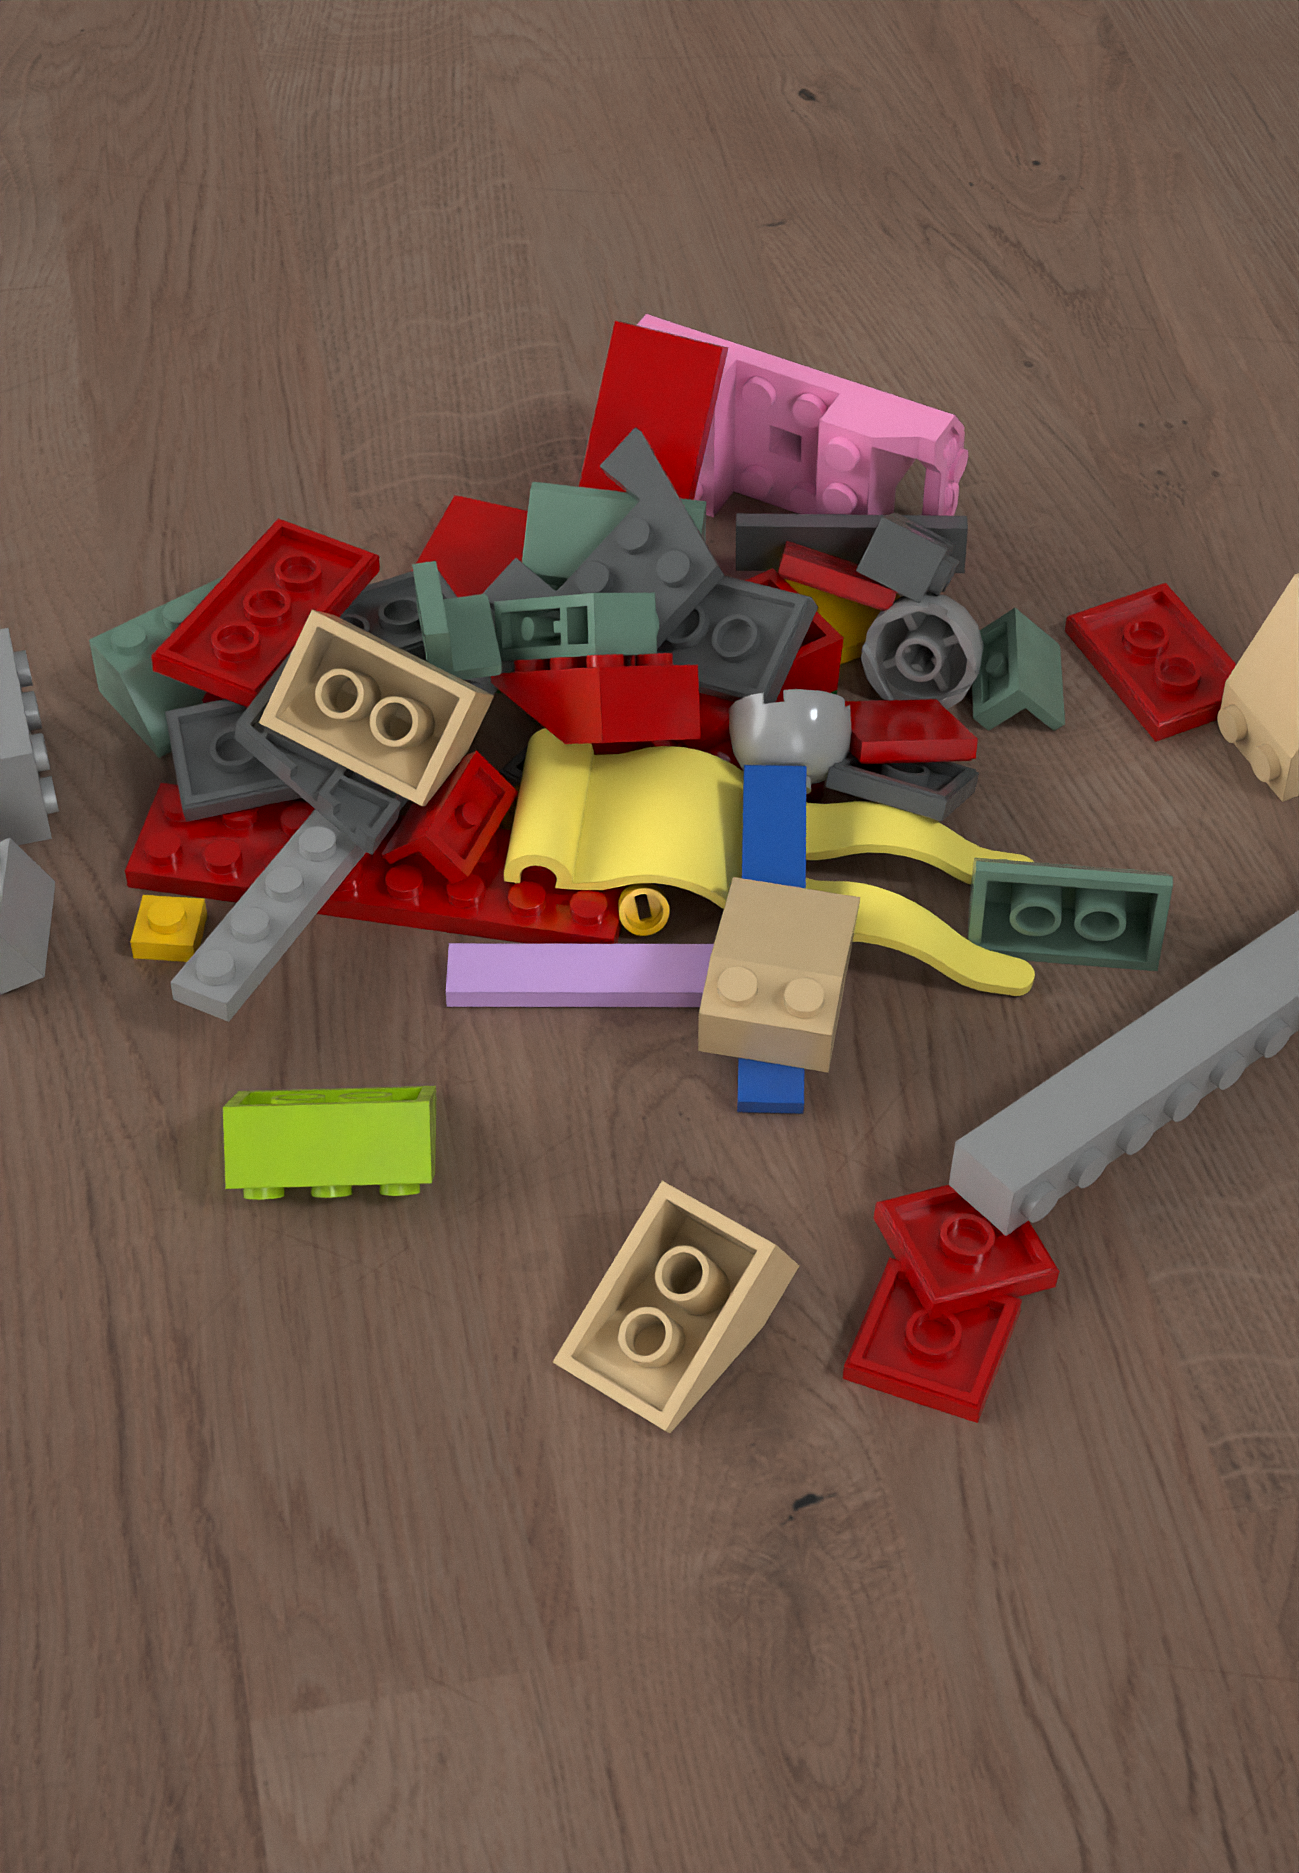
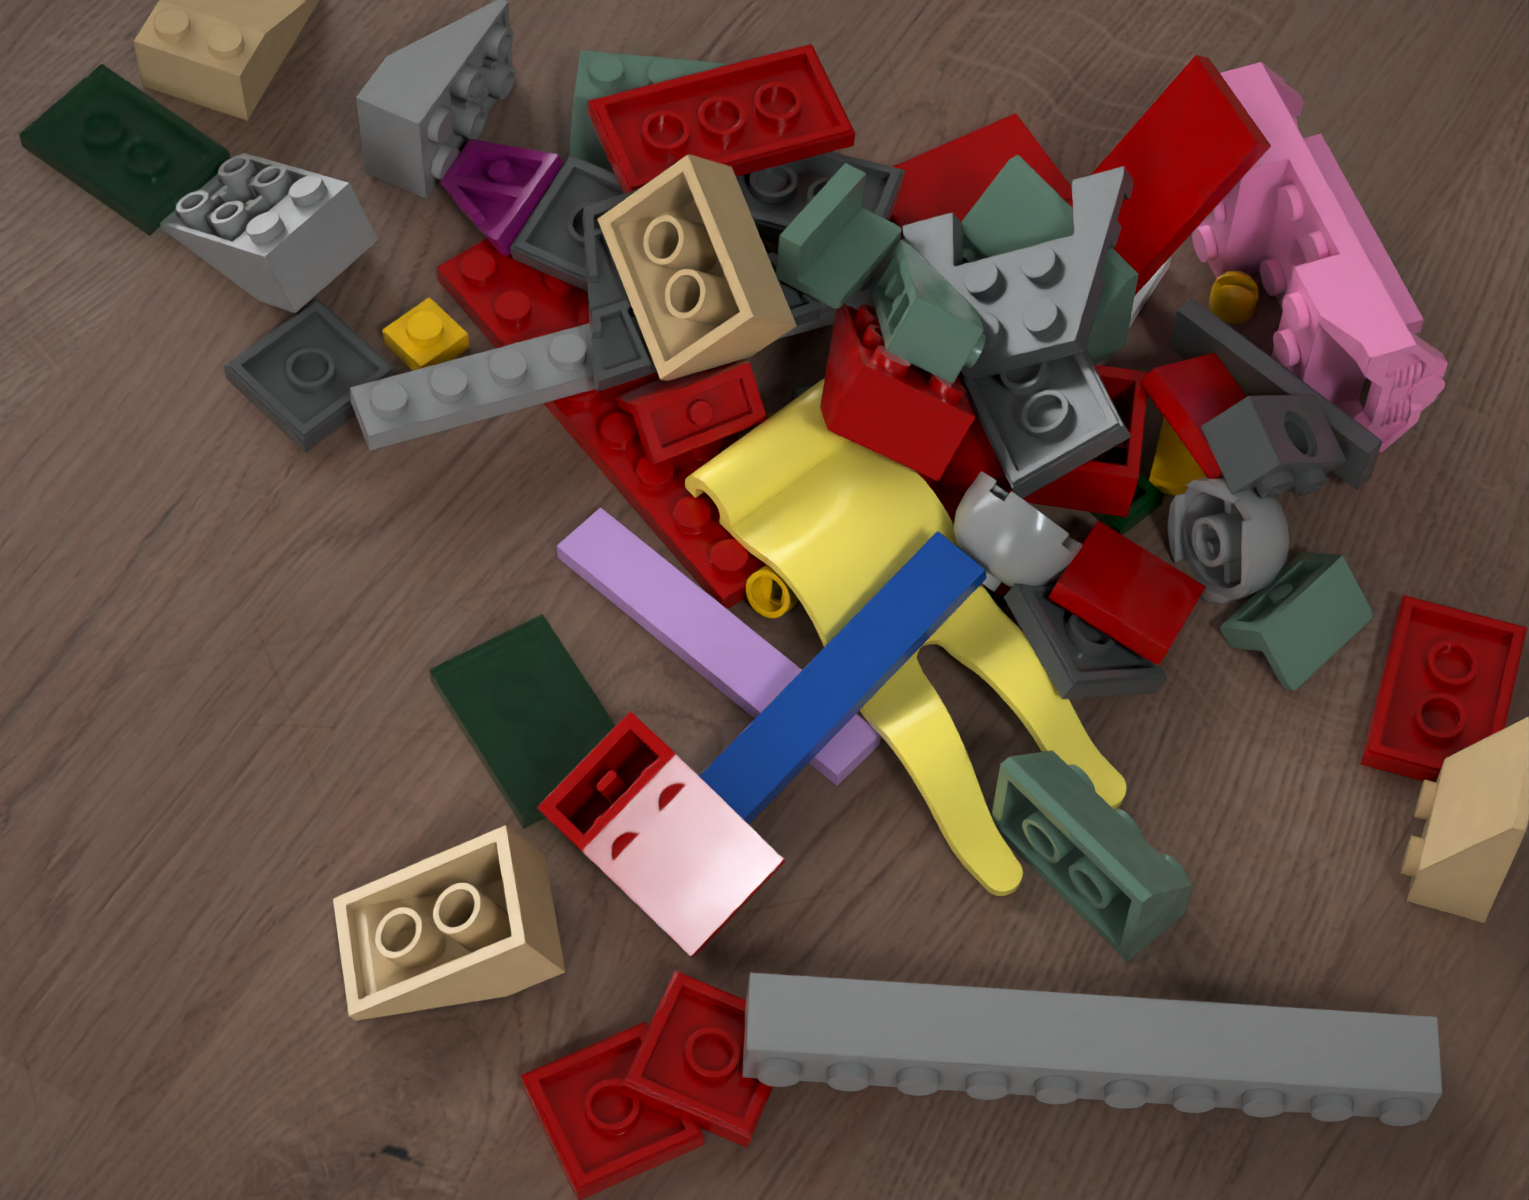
camera: 40 degrees right, 10 degrees up
lime slope [223,1086,437,1200] -> none
tan slope [698,877,860,1073] -> none
none -> dark grey tile [224,299,398,453]
none -> clear green tile [429,614,616,829]
none -> magenta wing [440,139,564,256]
none -> slope [537,711,786,958]
none -> yellow hinge [1209,270,1259,324]

